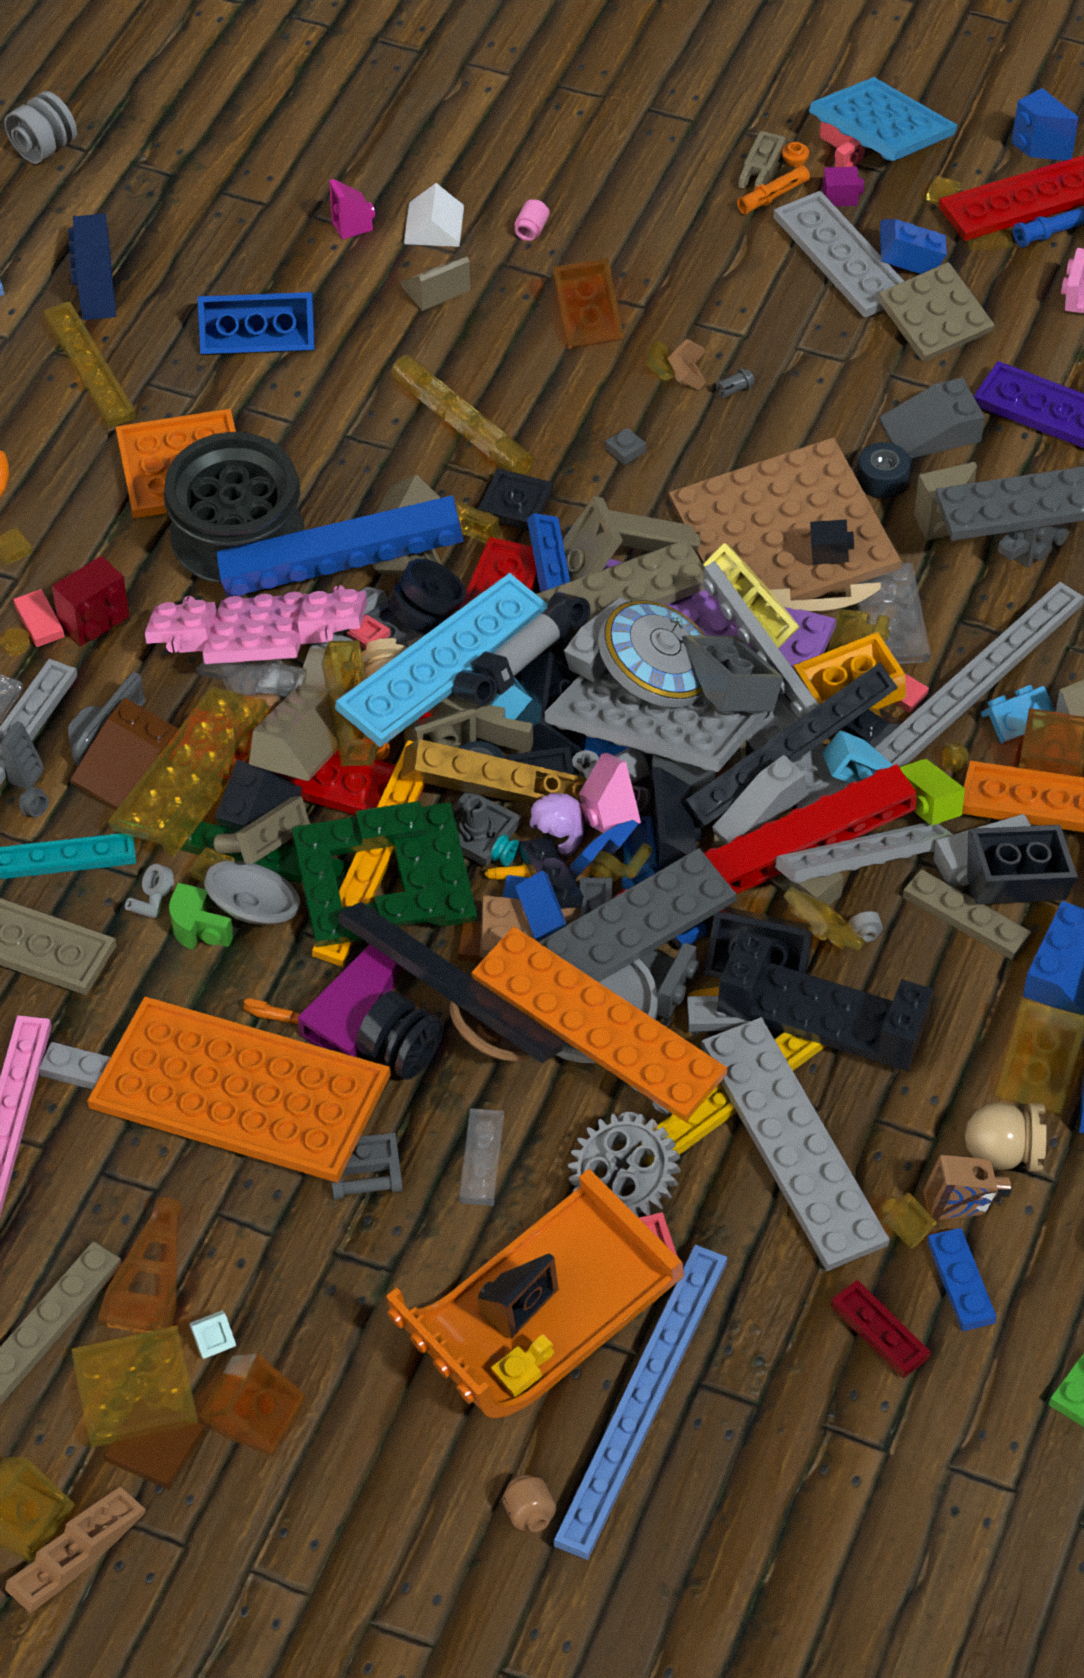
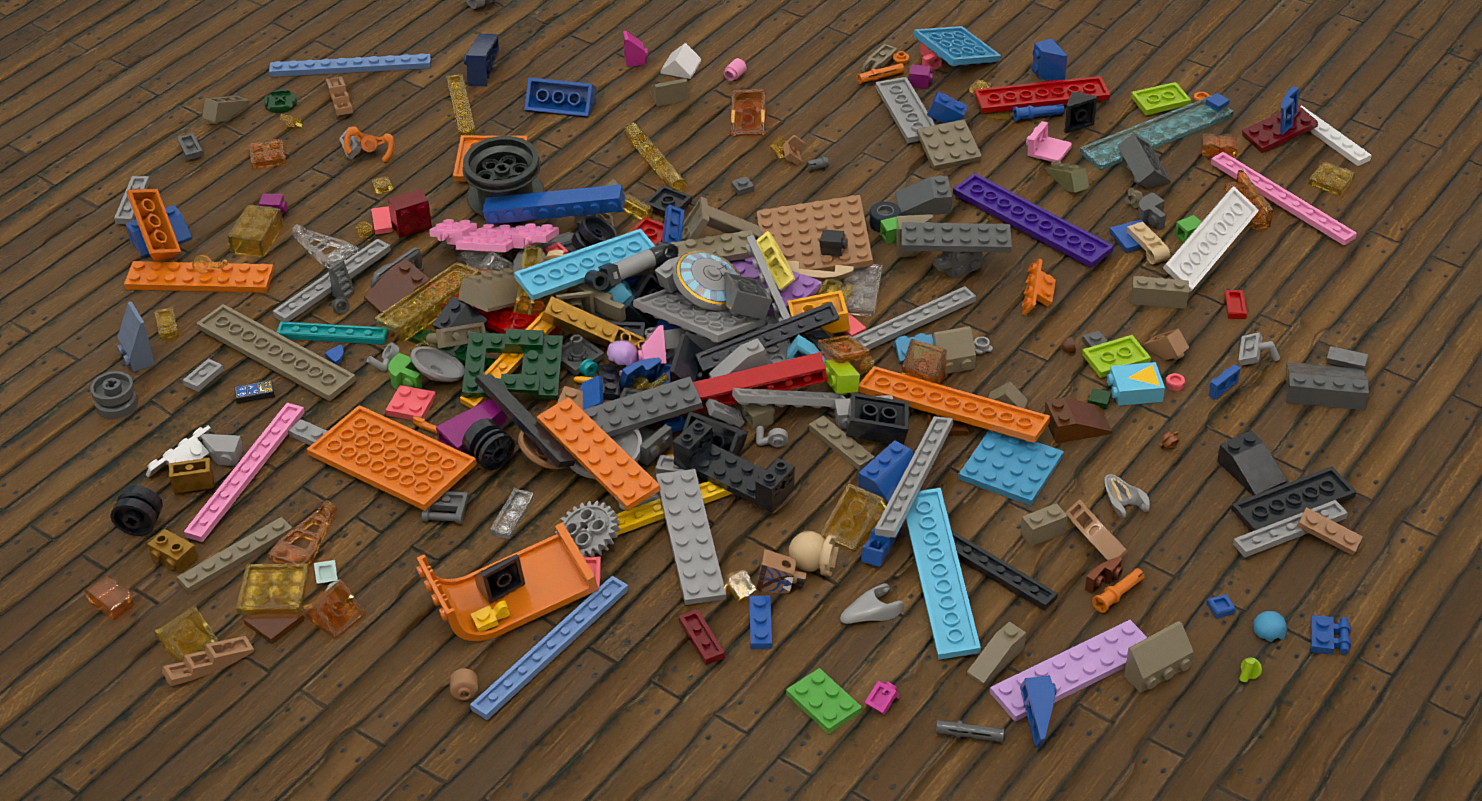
camera: 15 degrees right, 10 degrees down
clear yellow plate [783,887,865,951] -> none
none -> blue tile [325,344,344,365]
none -> coral plate [385,385,436,420]
none -> light grey plate [705,398,745,427]
none -> clear orange plate [817,335,870,363]
none -> bright green brick [880,217,897,244]

